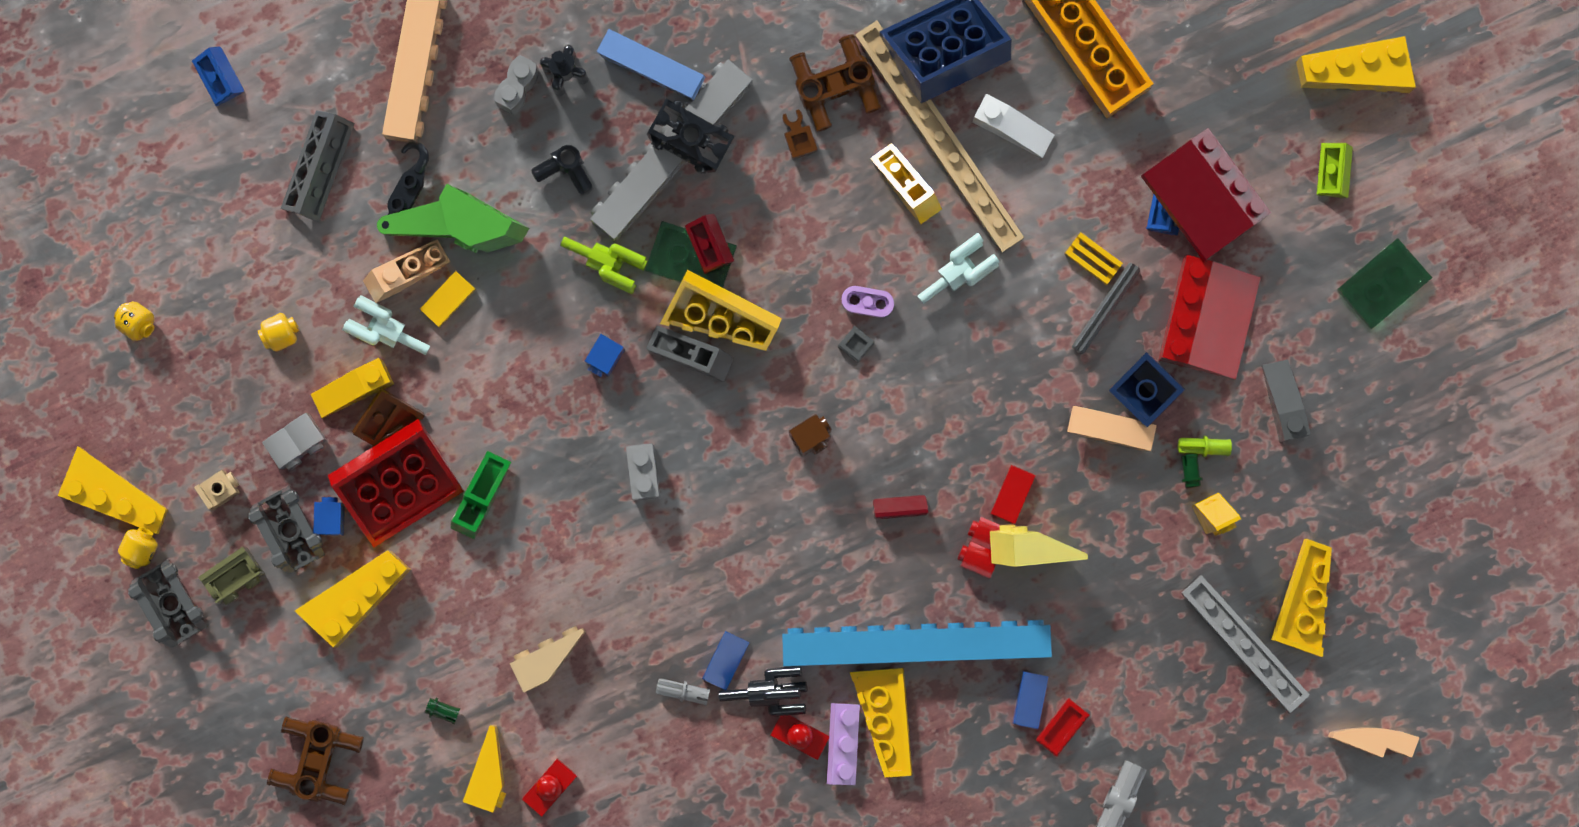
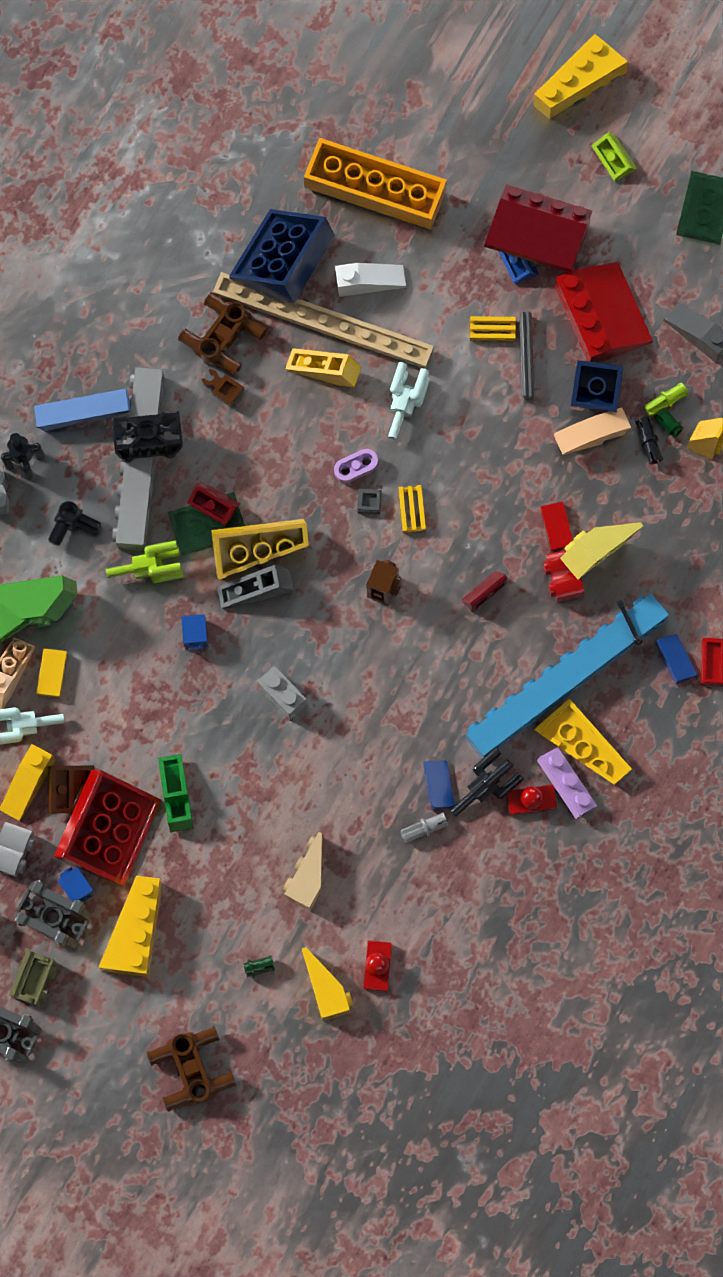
camera: 30 degrees left, 10 degrees down
none -> yellow tile [398,485,426,533]
none -> black hinge [617,600,643,645]
none -> black pin [635,417,663,465]

